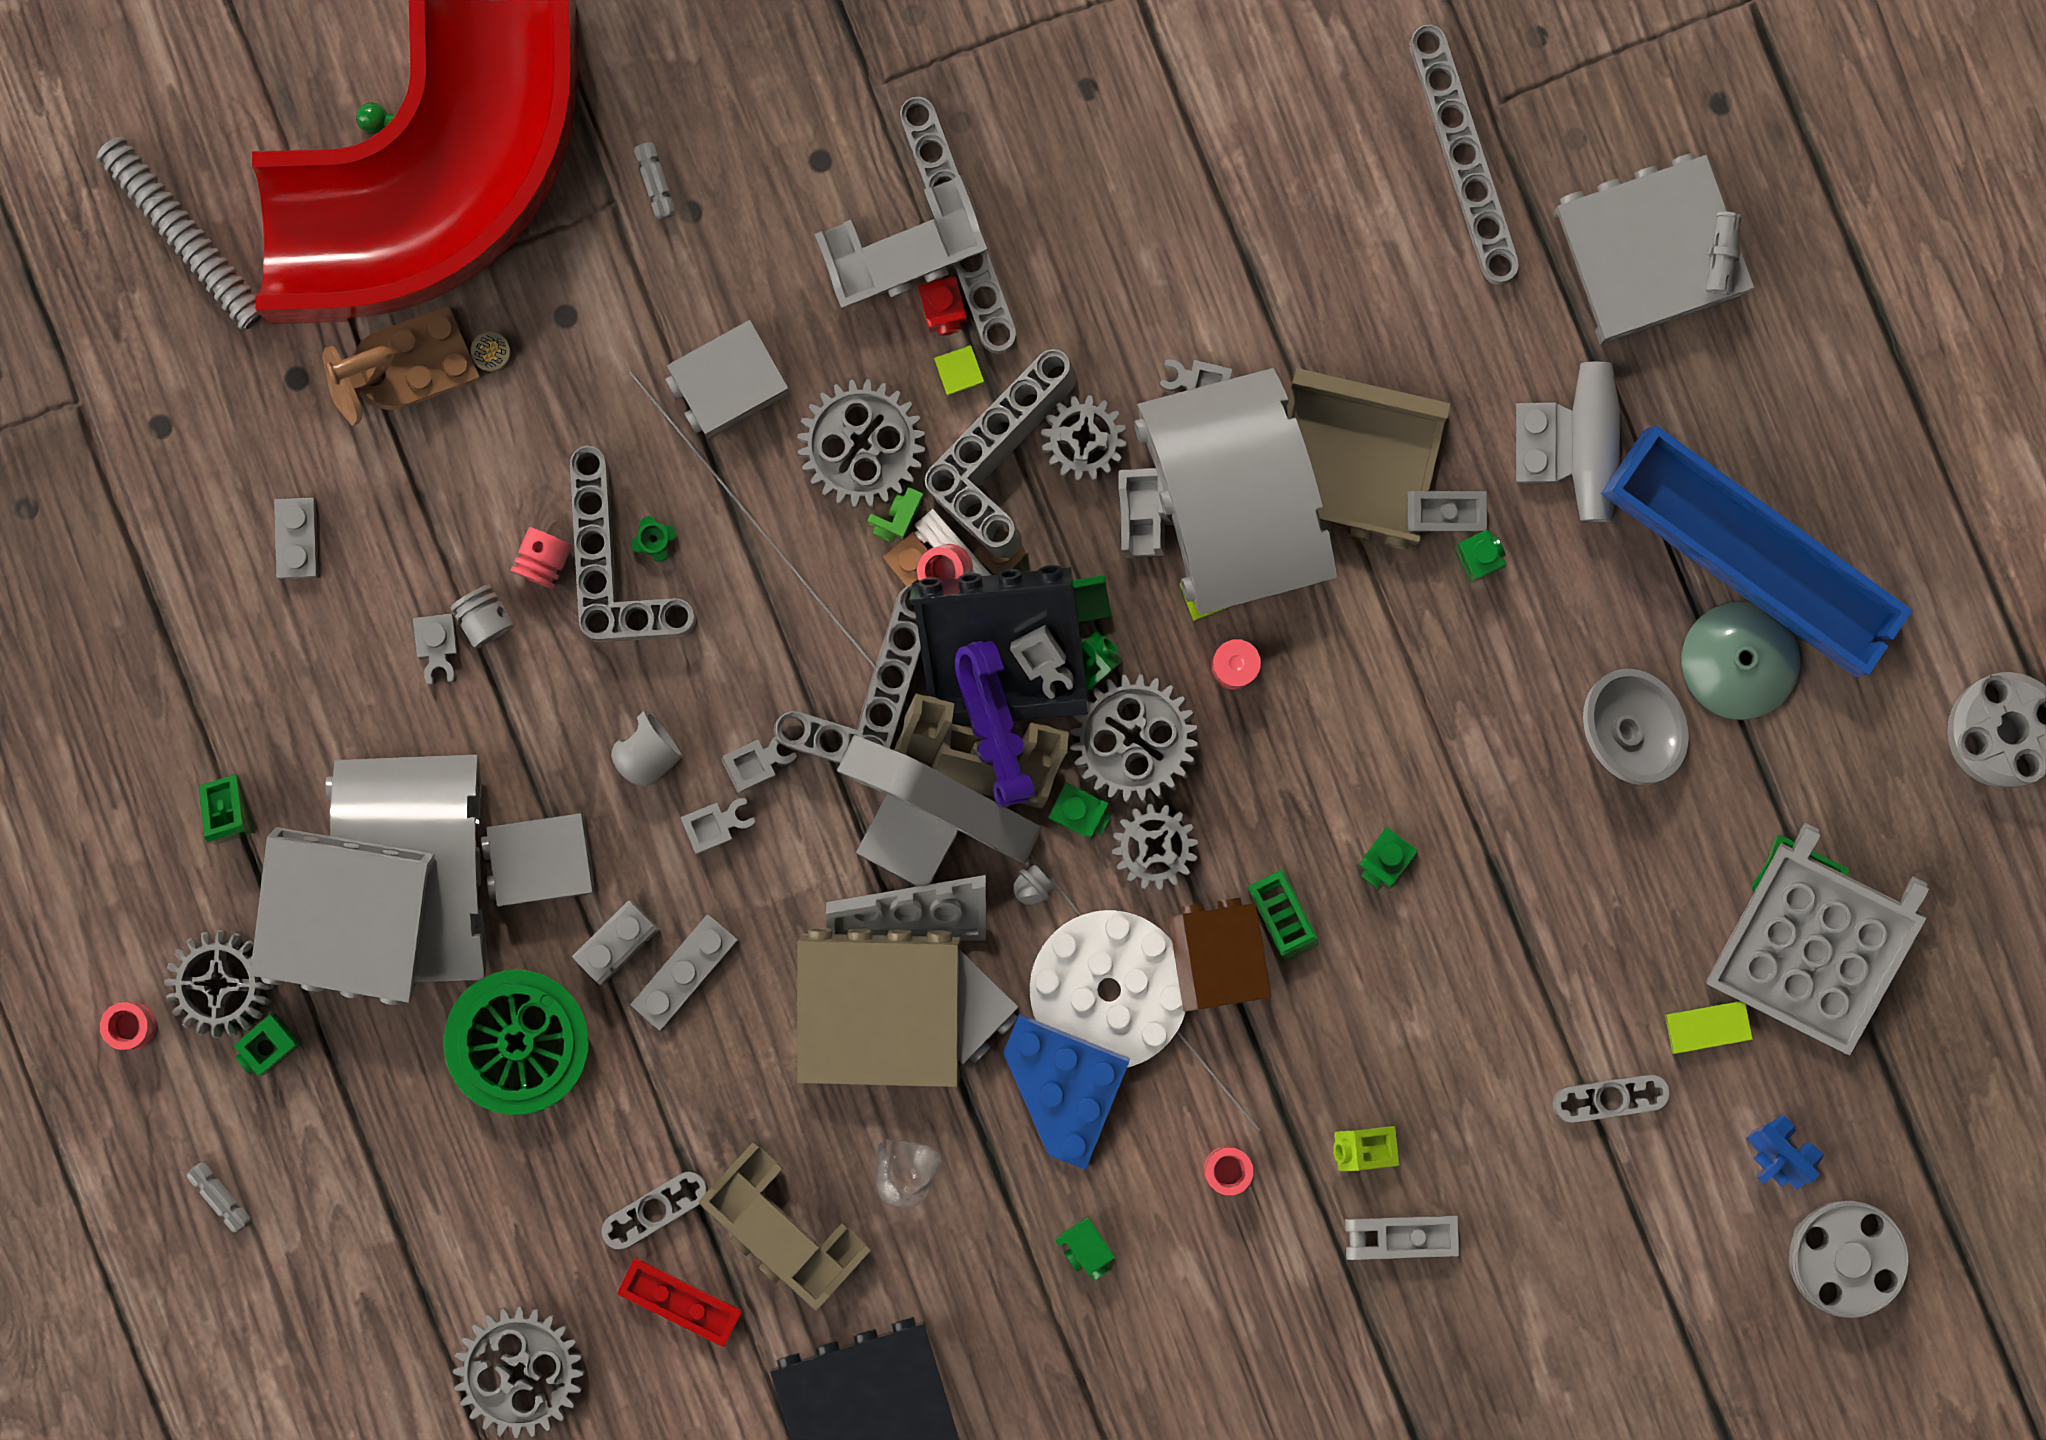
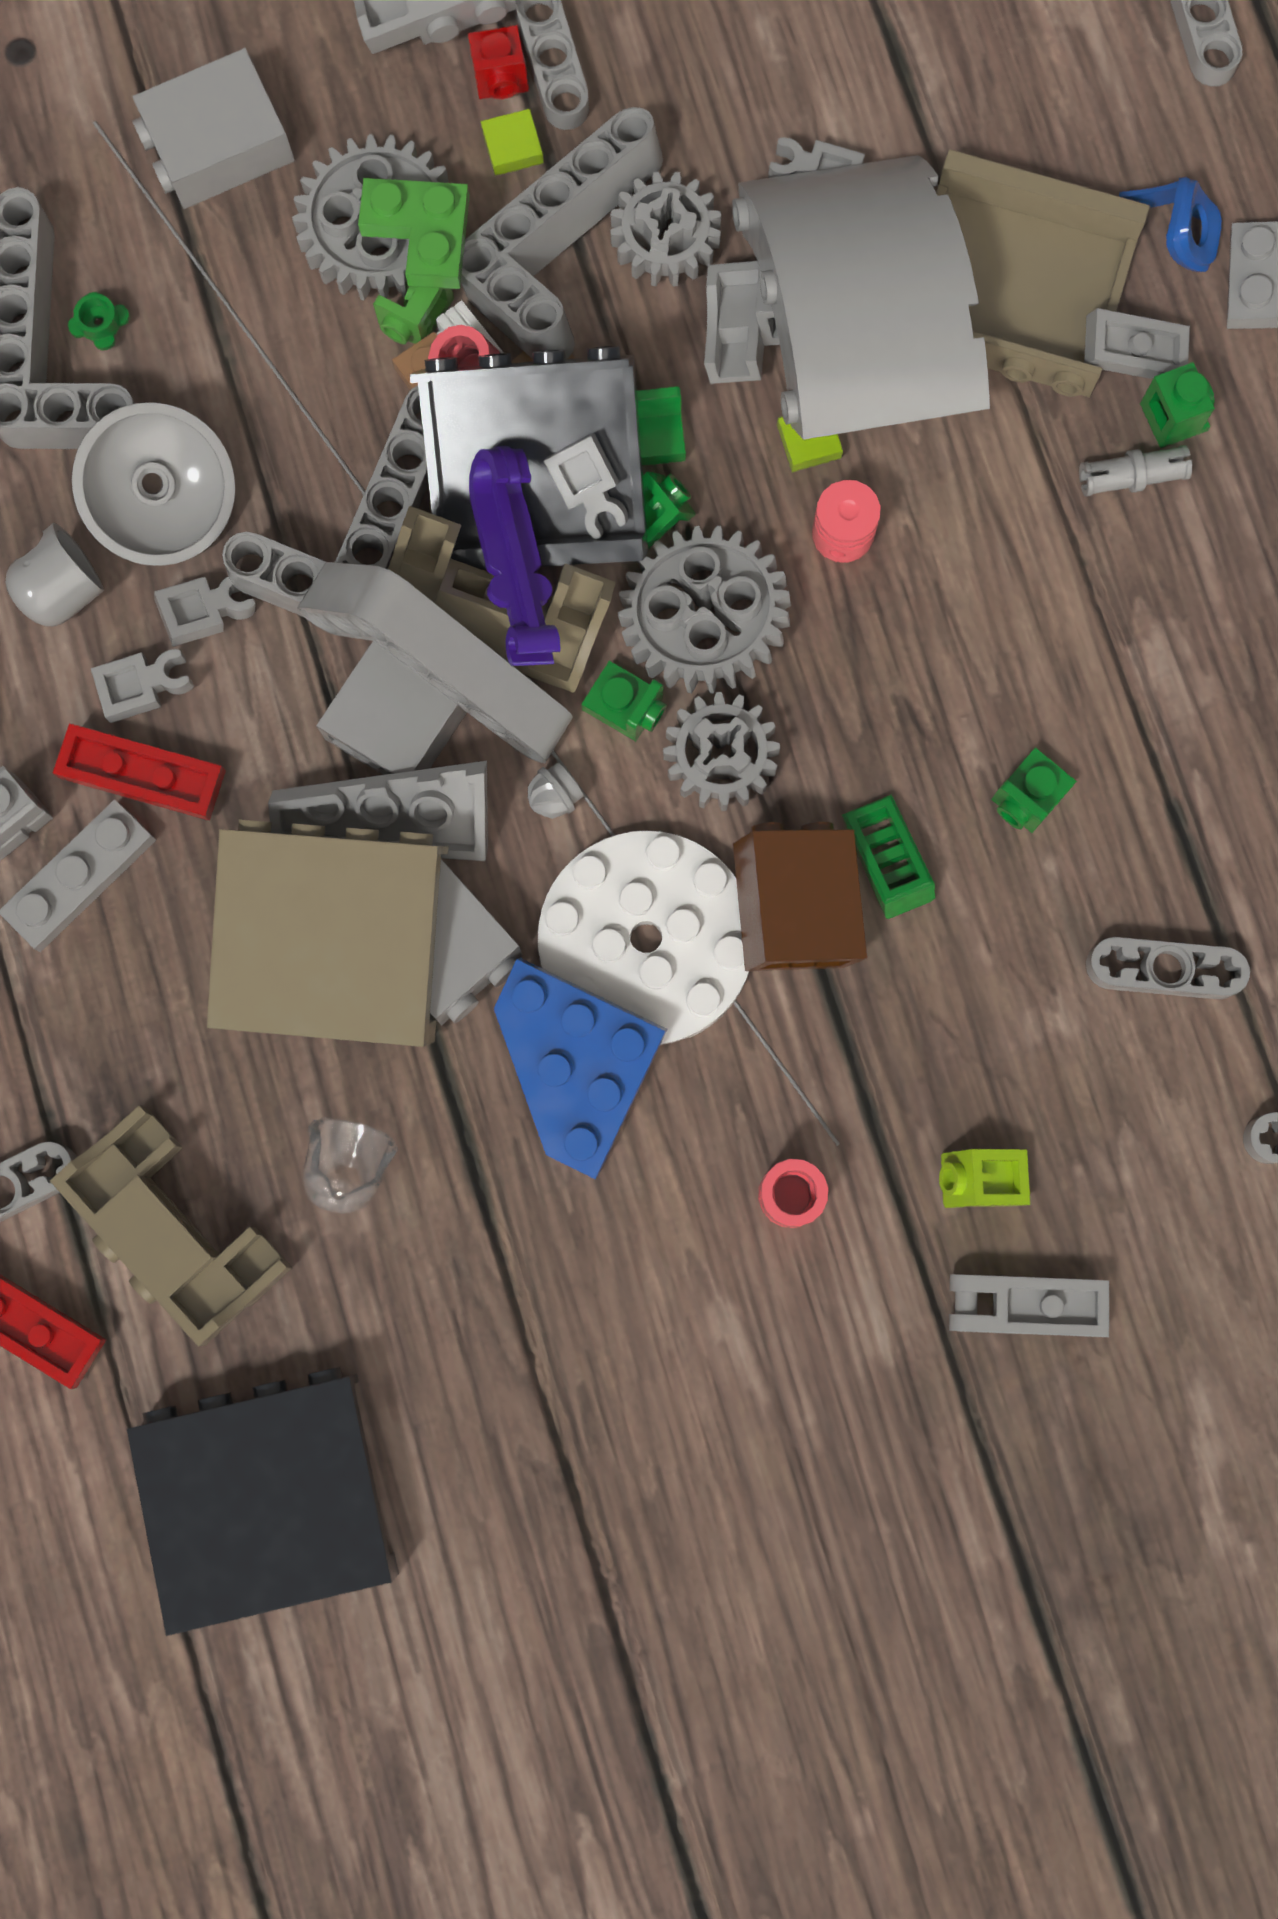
camera: 10 degrees right, 5 degrees down
green brick [1055,1216,1115,1281] -> none
none -> red plate [53,723,226,821]
none -> light grey dish [72,403,235,566]
none -> bright green plate [358,178,470,289]
none -> light grey pin [1079,445,1192,497]
none -> light grey beam [1086,937,1250,999]
none -> blue piece [1119,177,1222,272]

